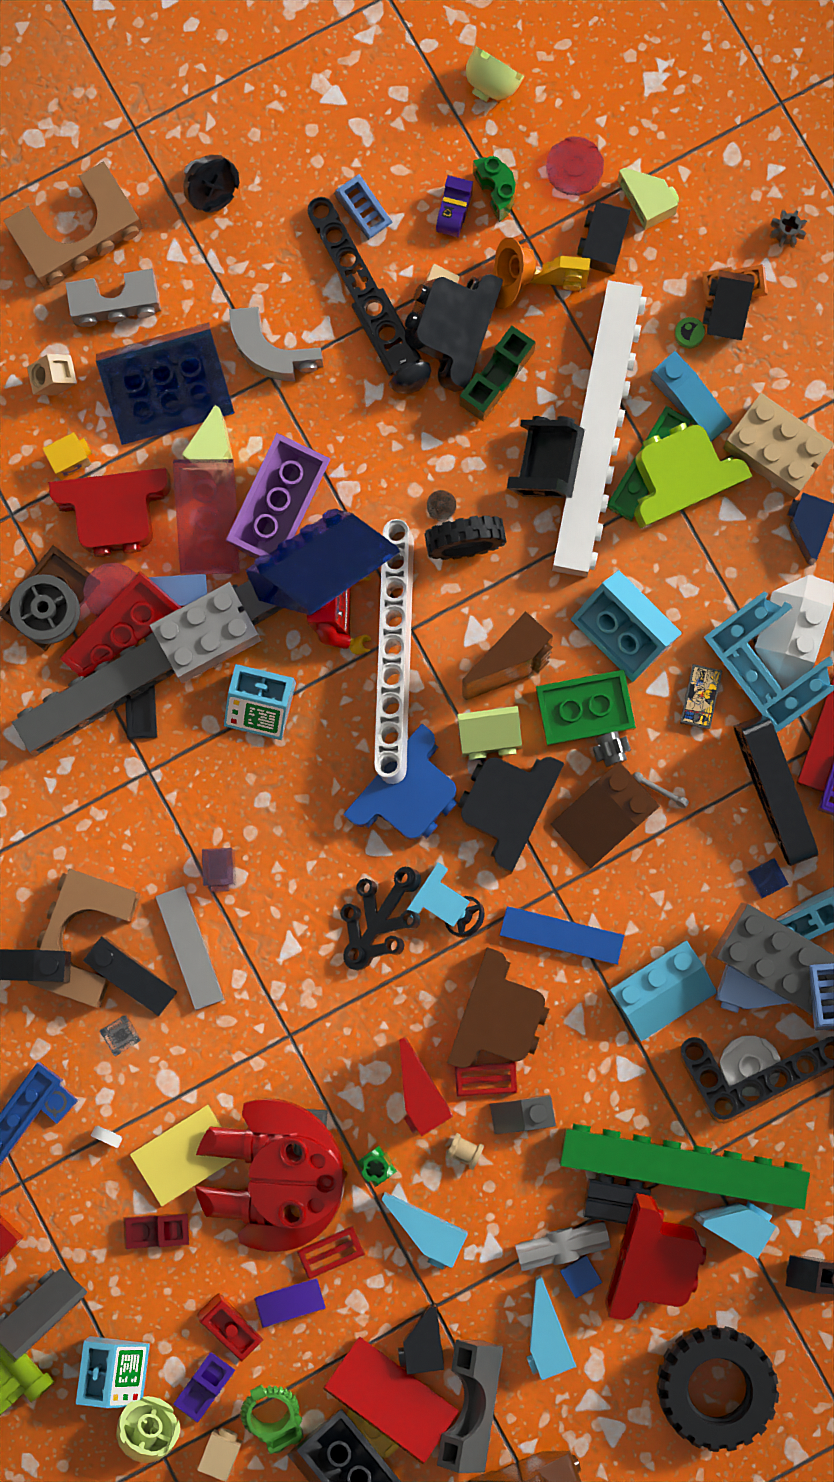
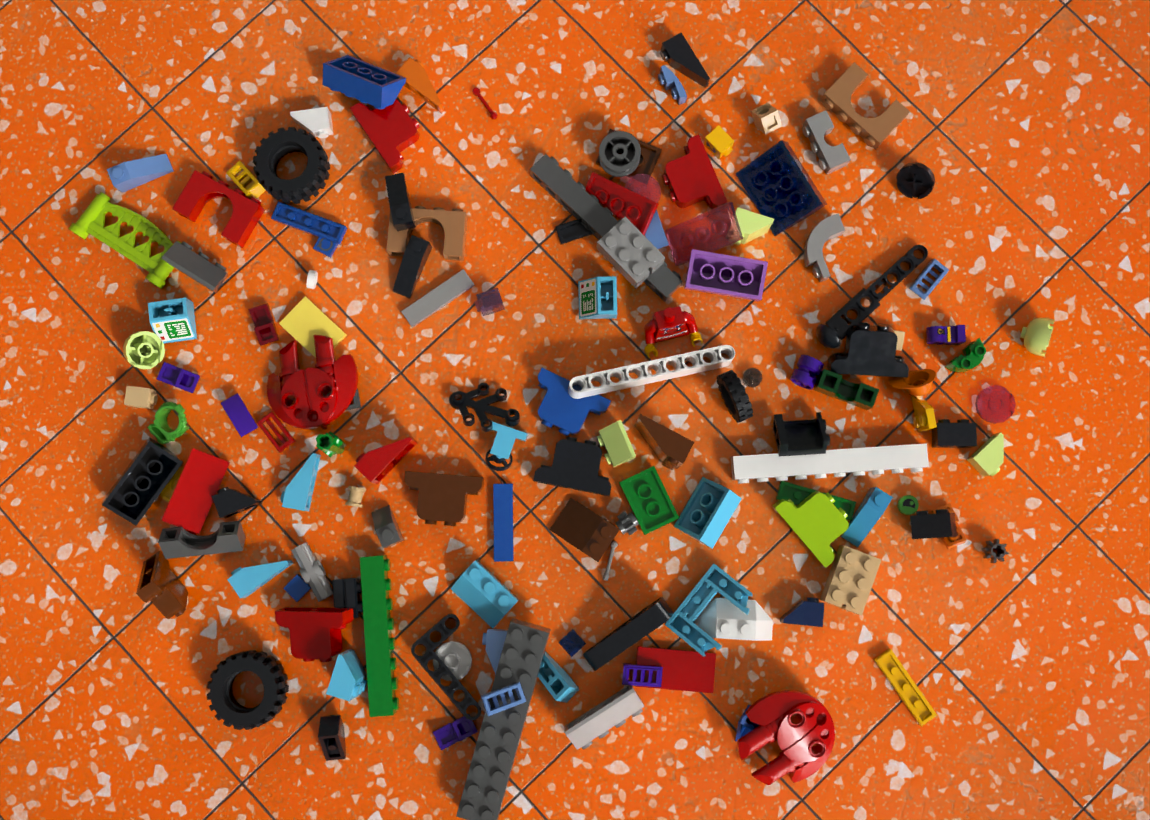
camera: 70 degrees right, 0 degrees up
clear tile [100,1015,142,1057] -> none
red slope [197,1293,263,1362] -> none
clear blue slope [246,509,400,615] -> none
red tile [455,1062,517,1097] -> none
tile [680,664,722,730] -> none
none -> dark purple wheel [790,355,824,390]

